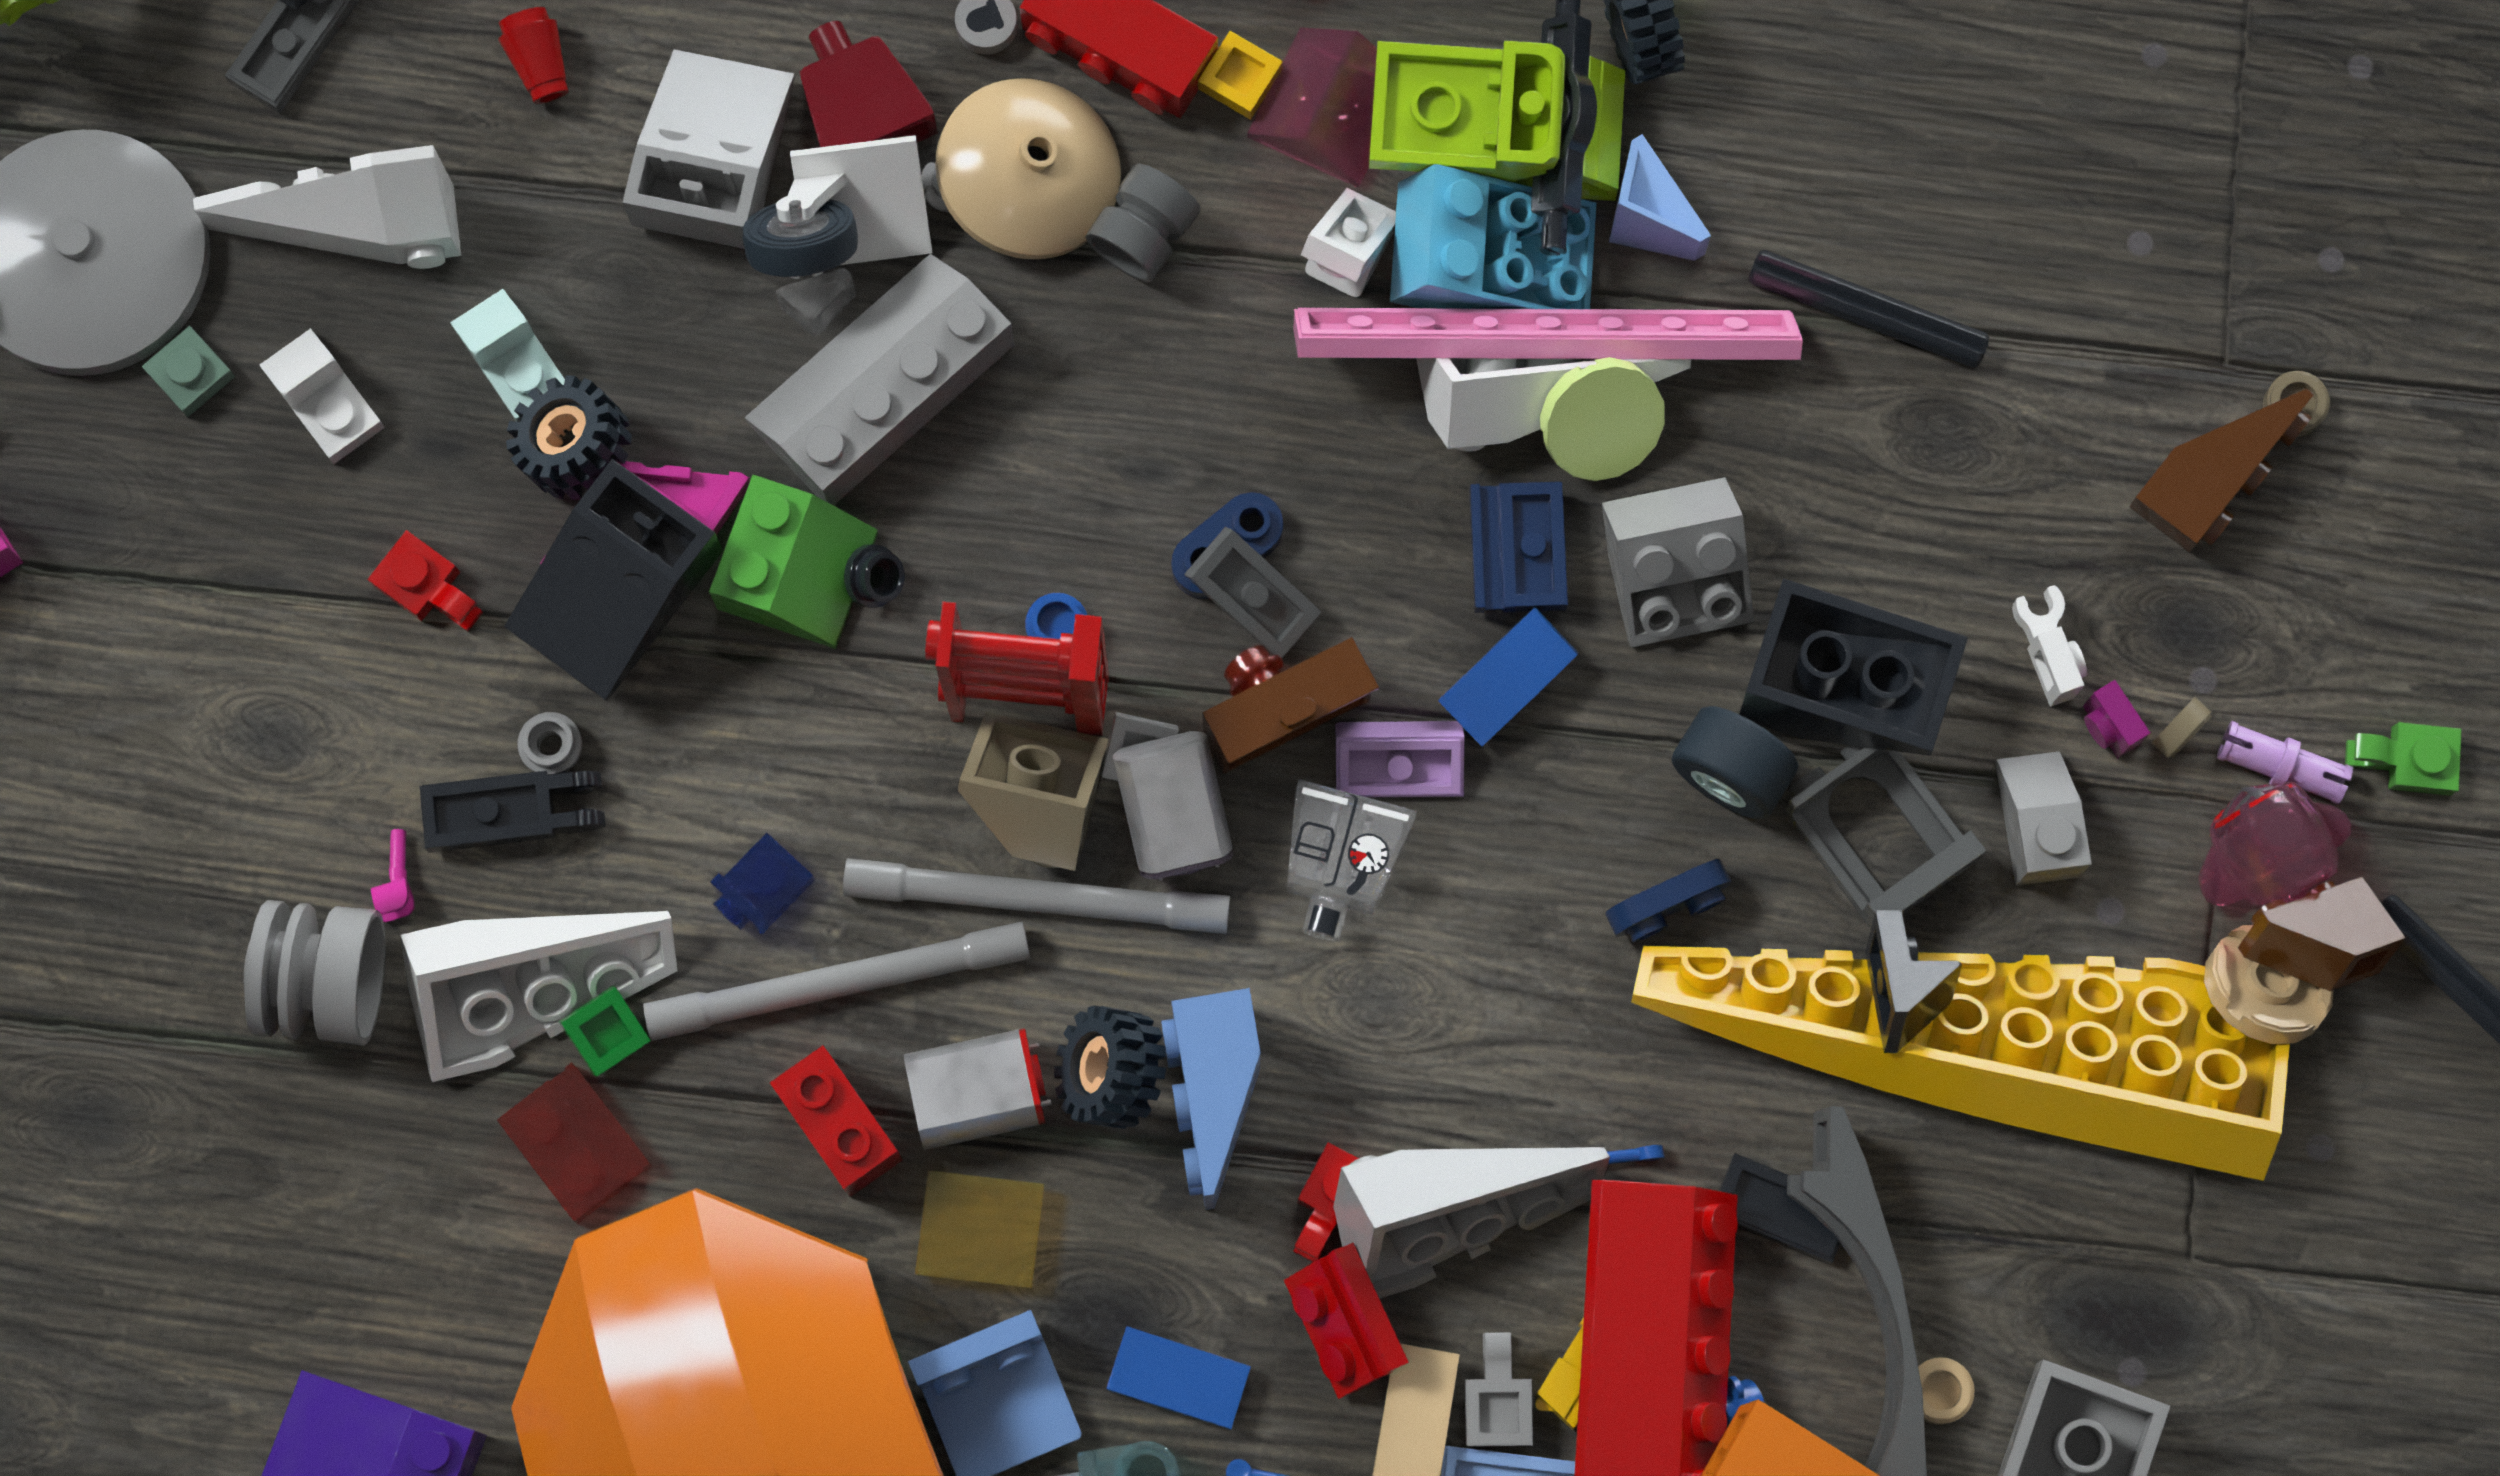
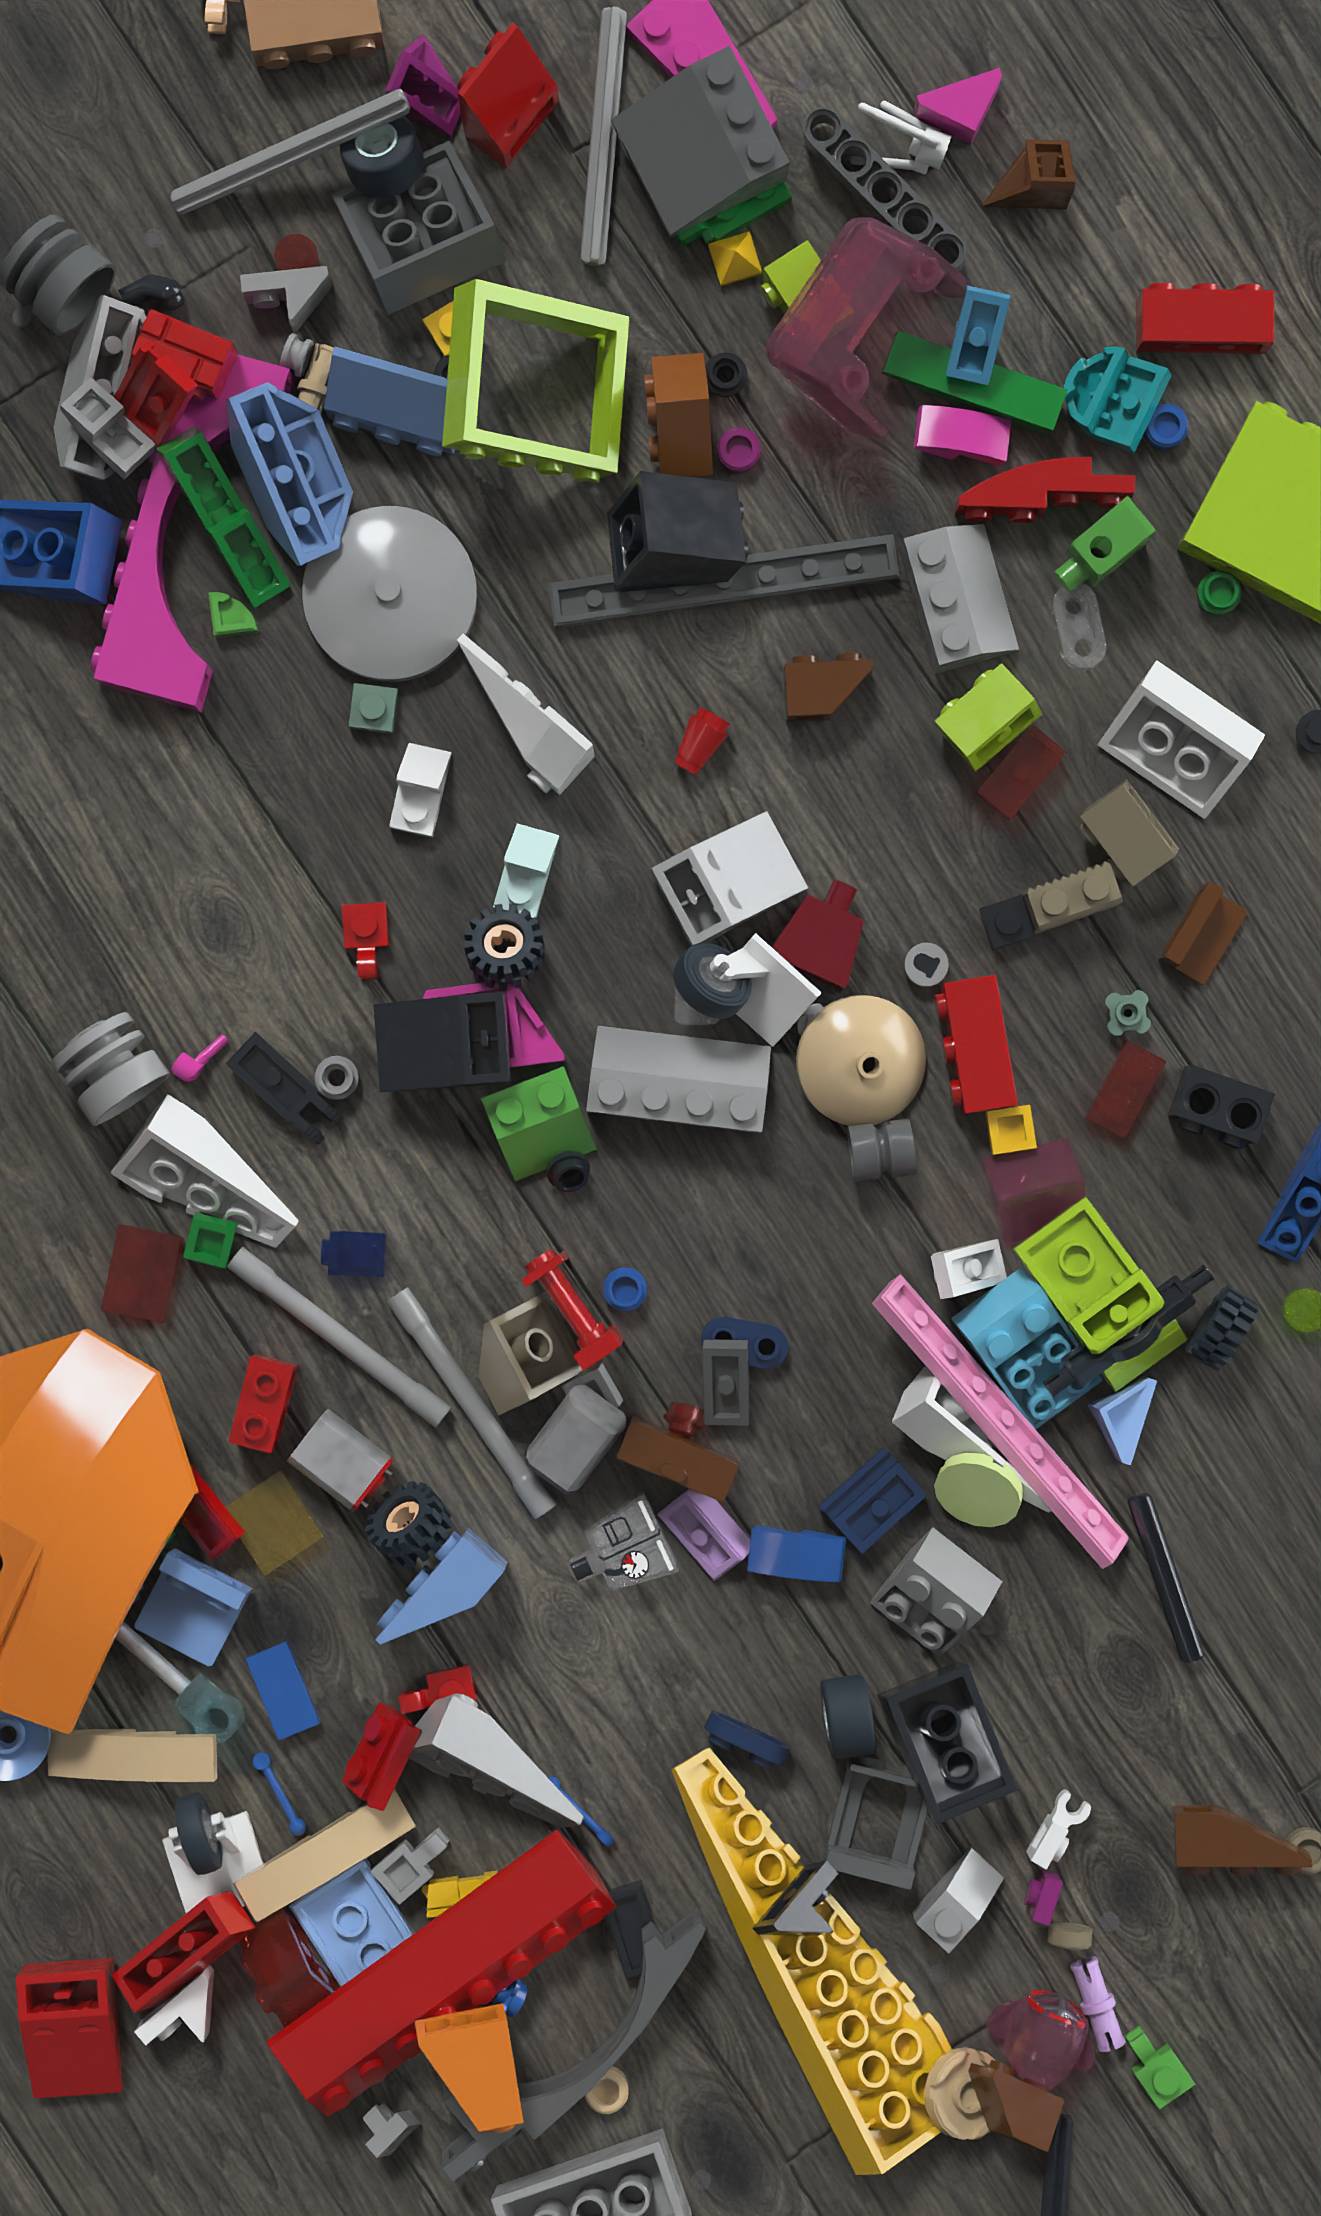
camera: 50 degrees right, 10 degrees up
none -> red plate [179,1464,246,1561]

